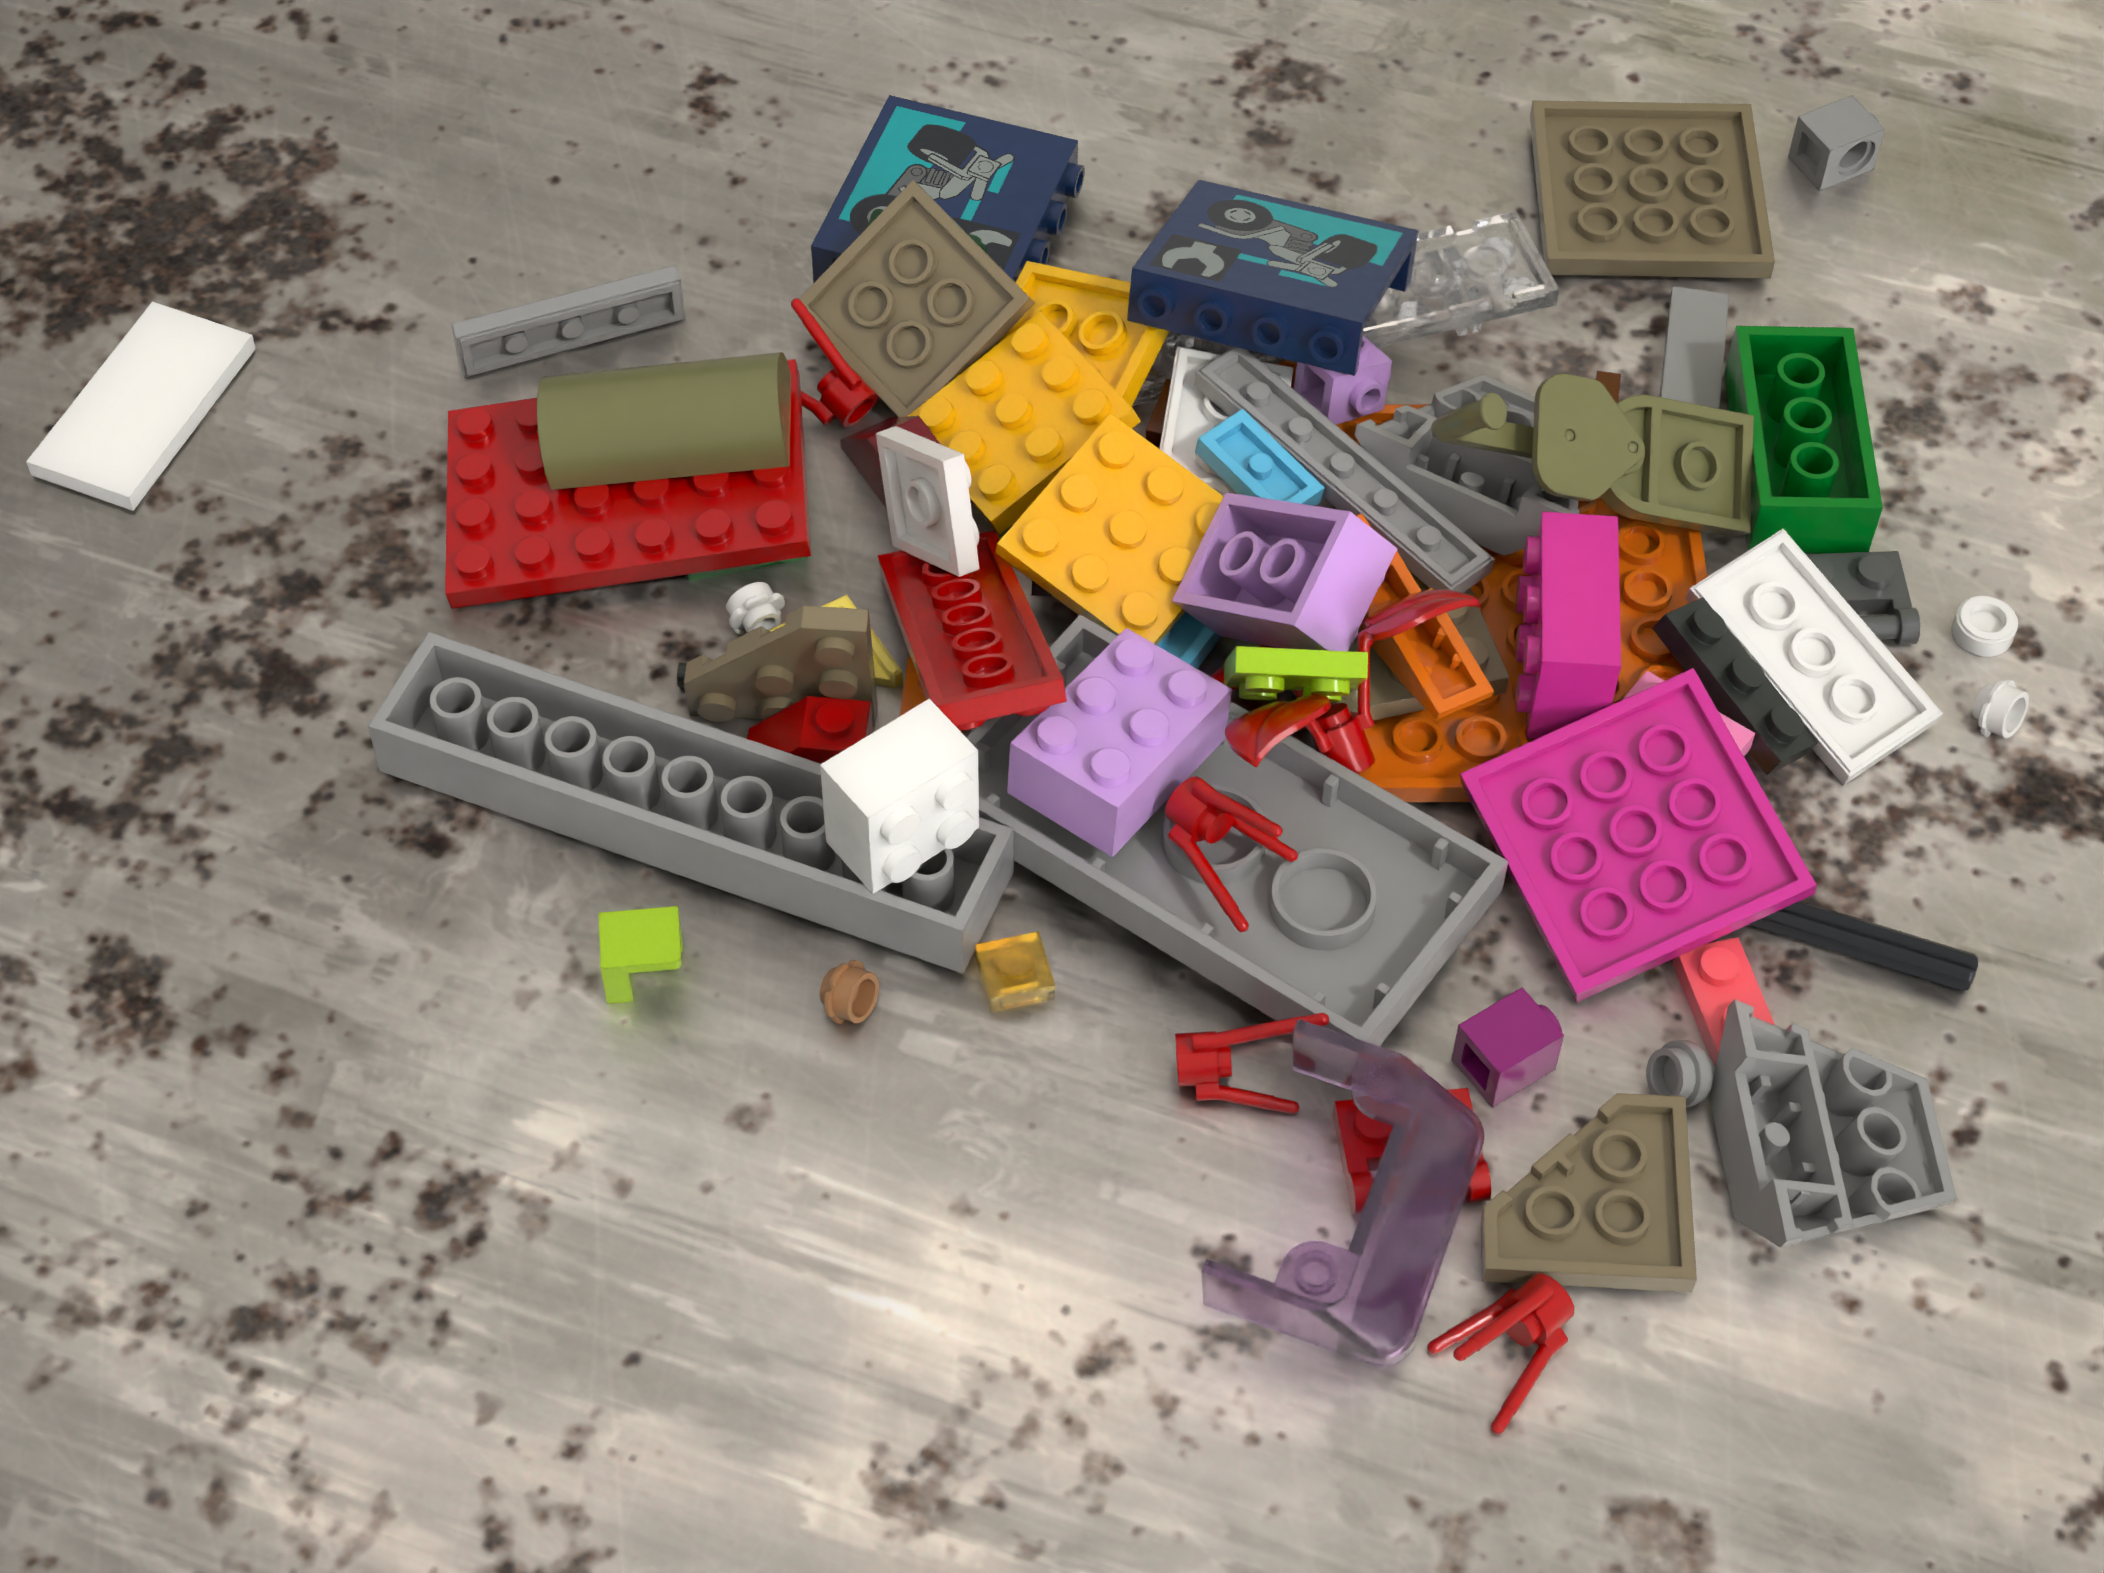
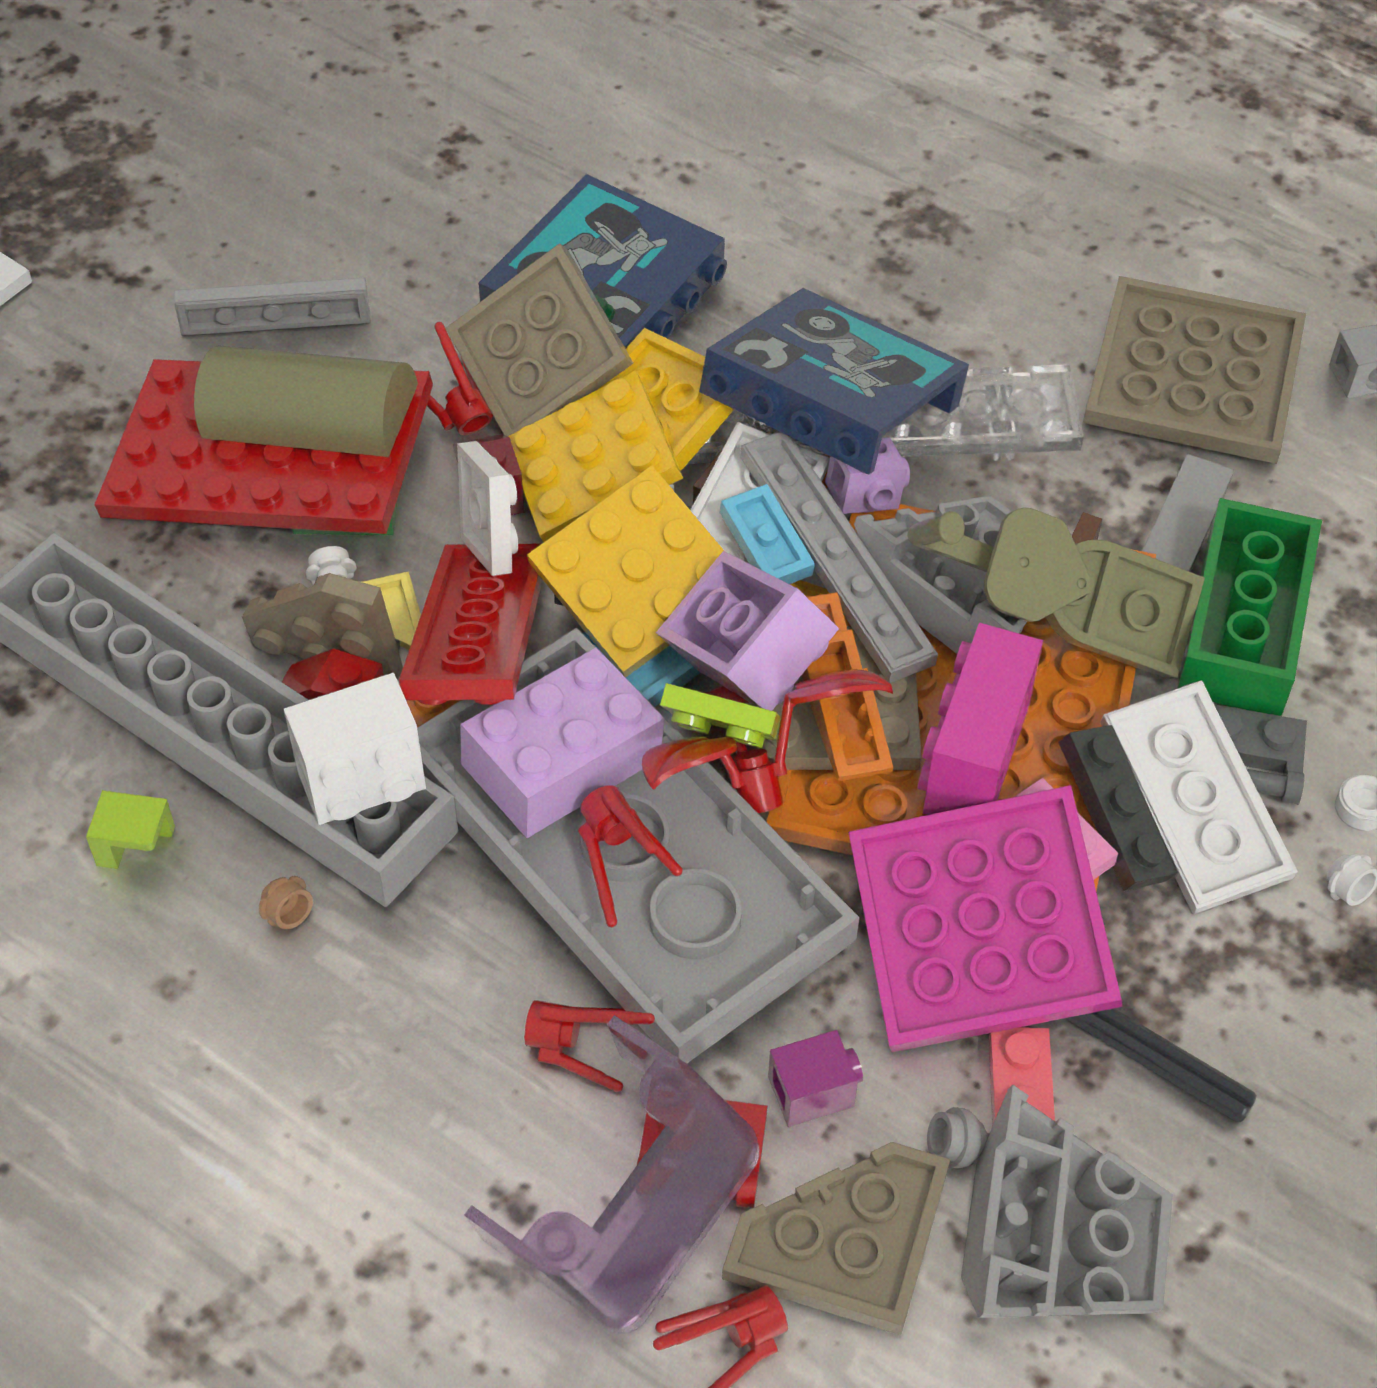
camera: 15 degrees right, 0 degrees up
clear yellow plate [975,931,1055,1013] -> none

